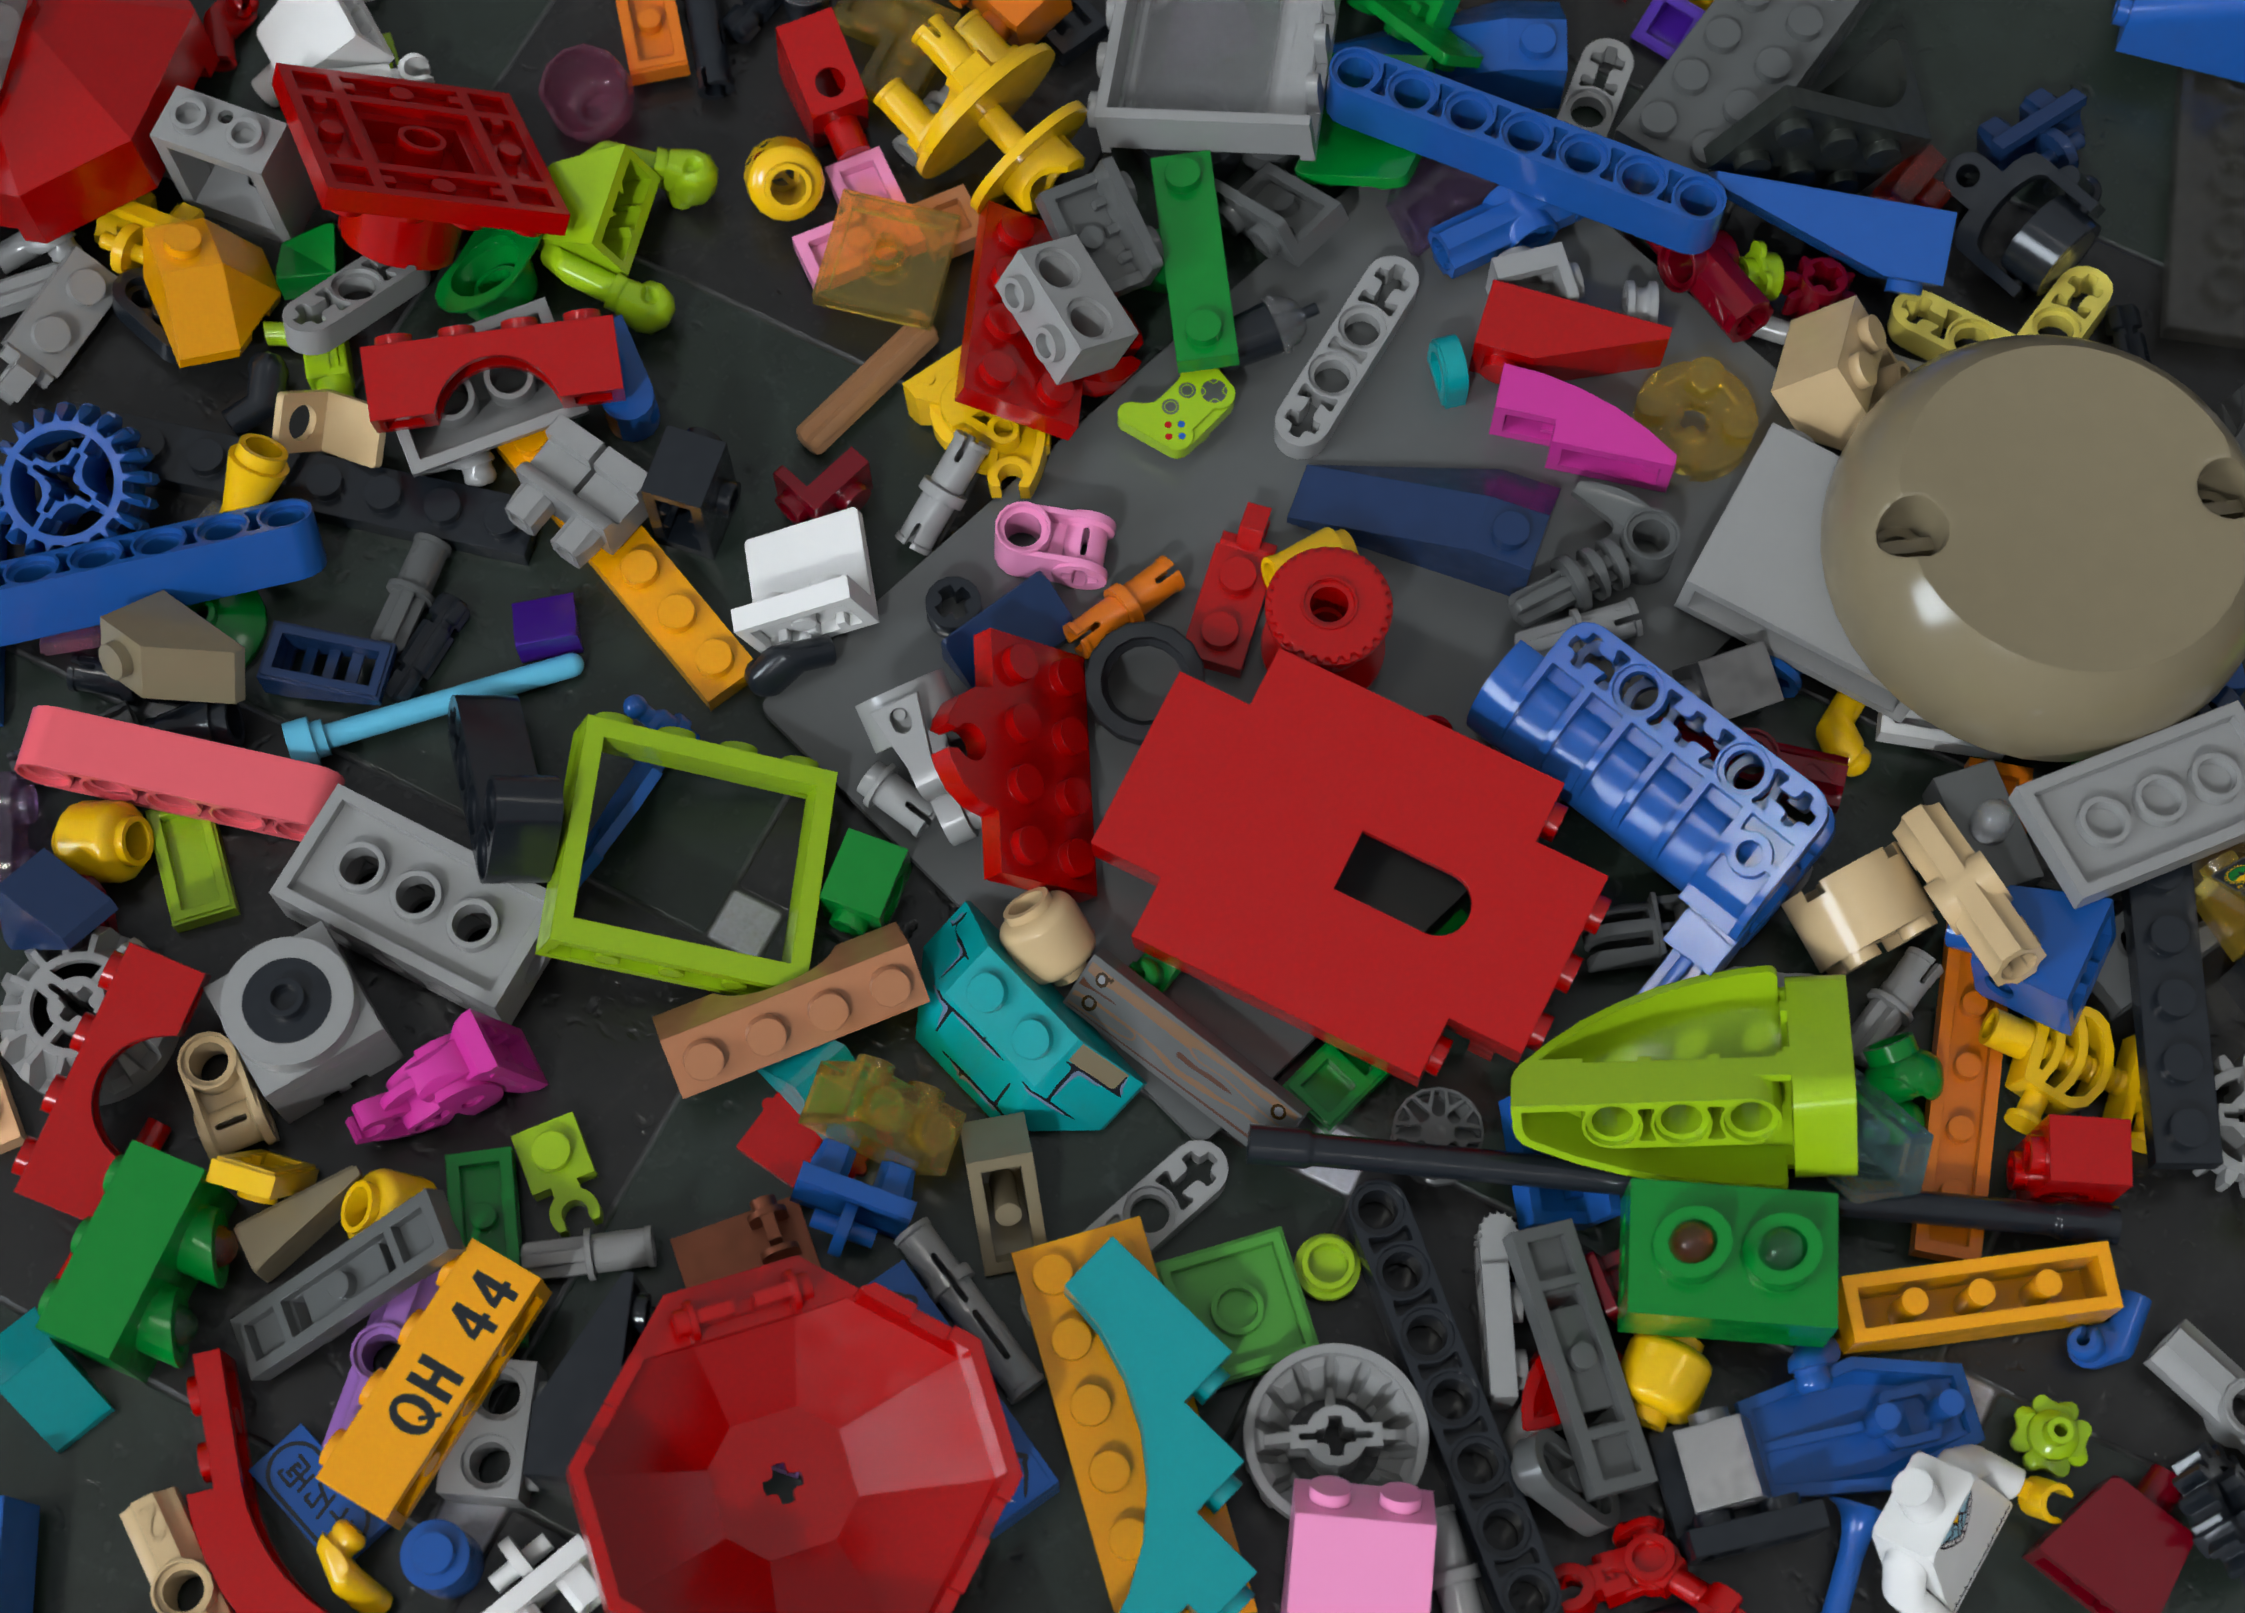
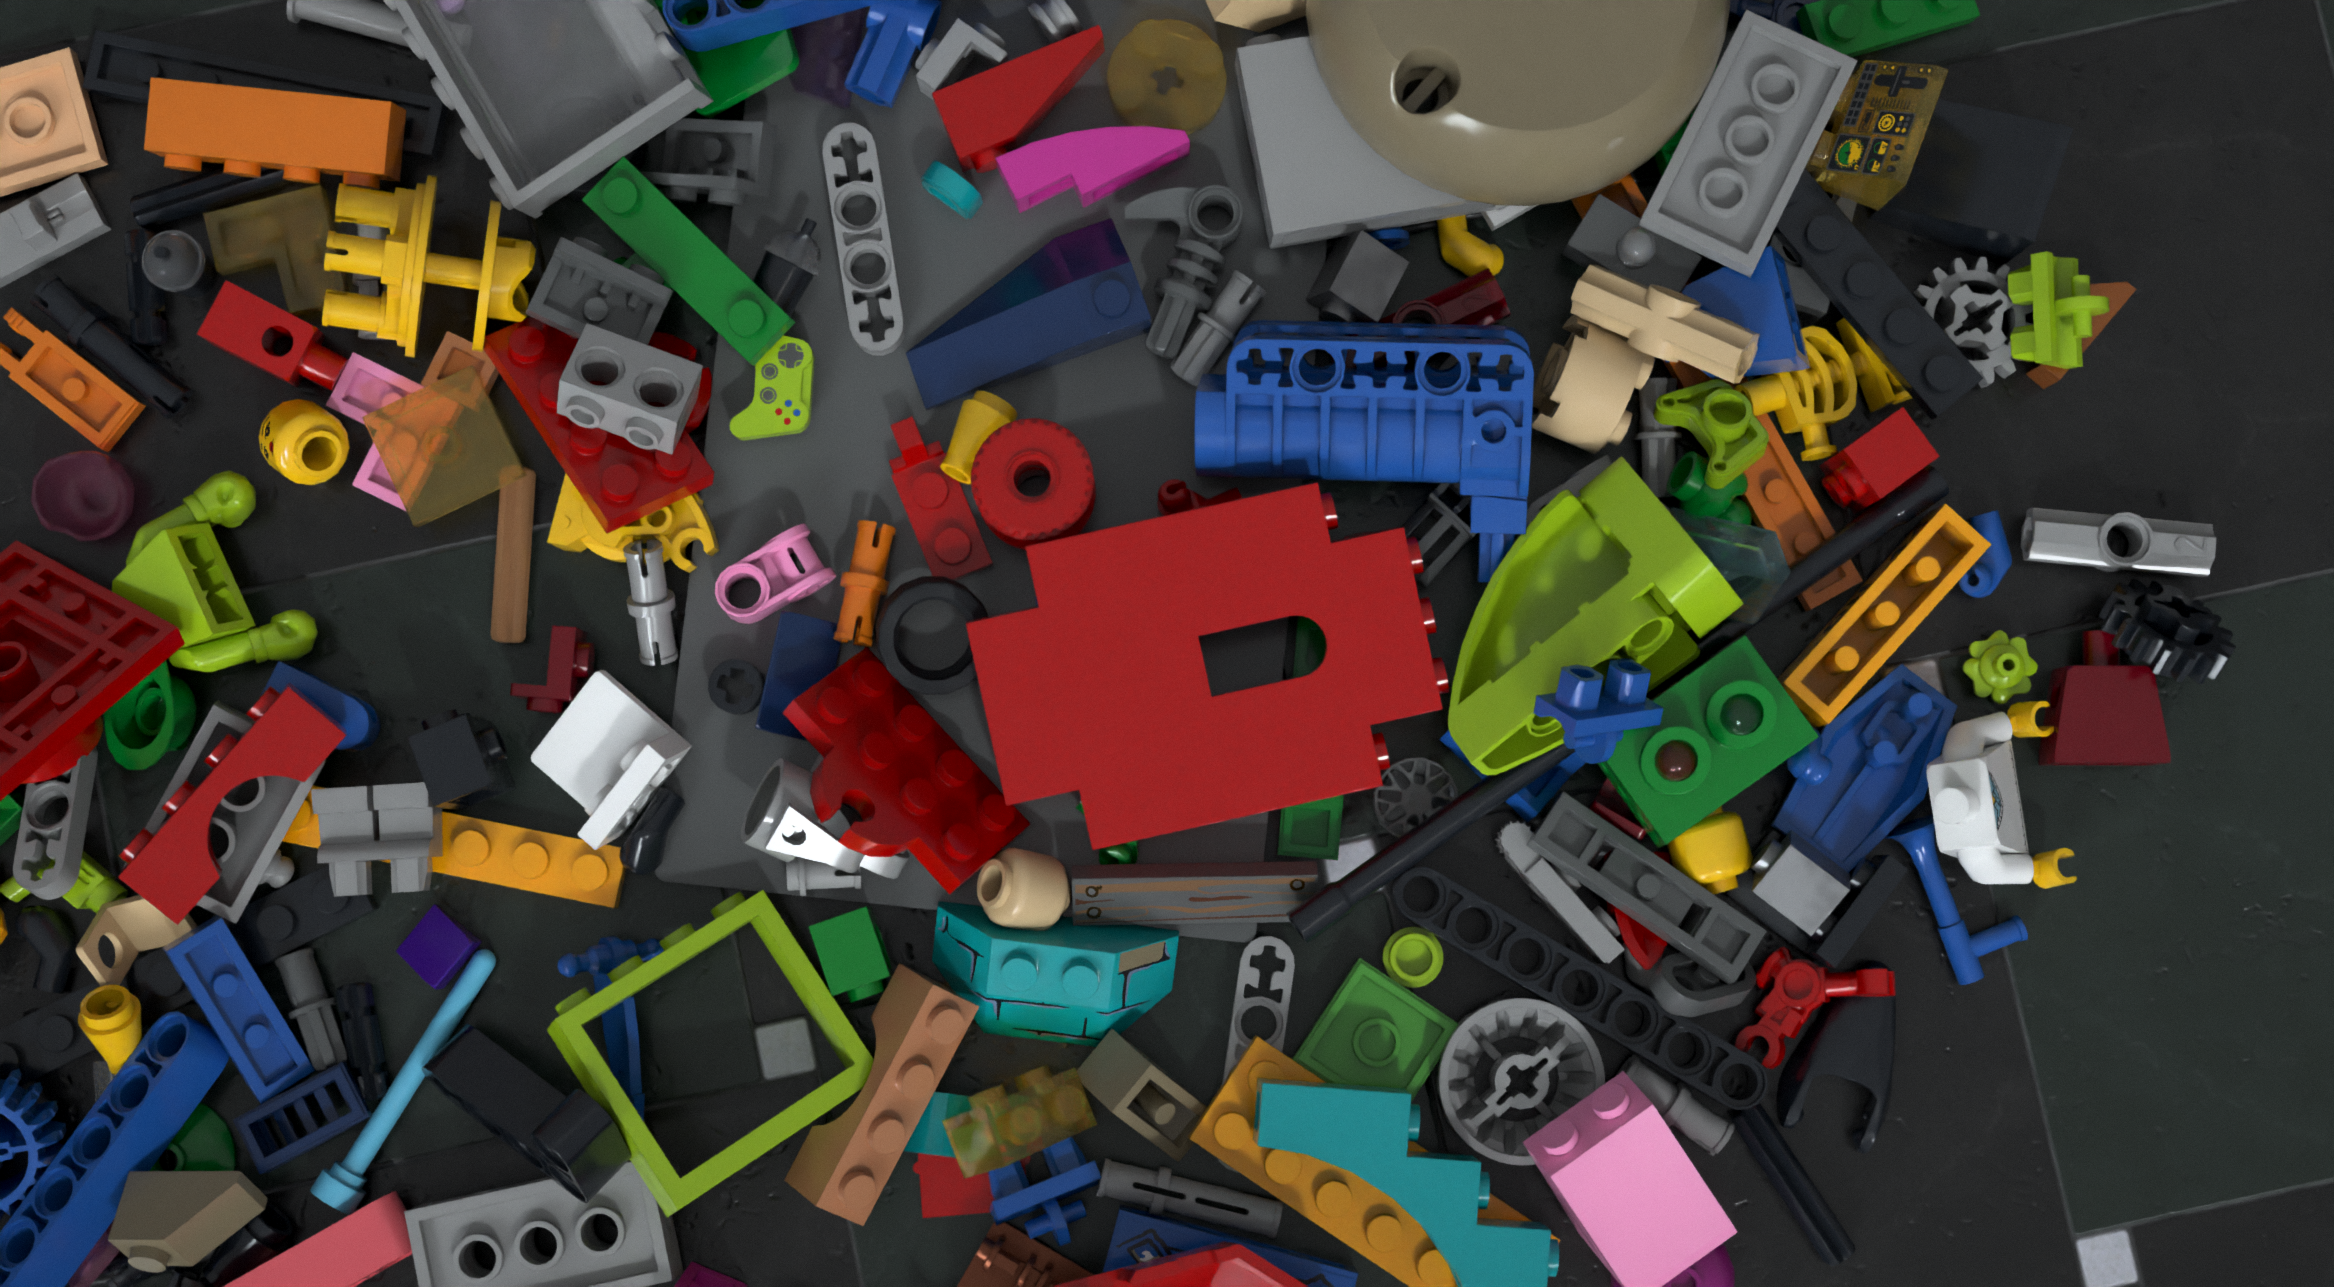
camera: 40 degrees left, 15 degrees up
none -> blue plate [163,915,315,1104]
none -> blue hips [1533,658,1663,764]
none -> lime piece [1653,379,1769,489]

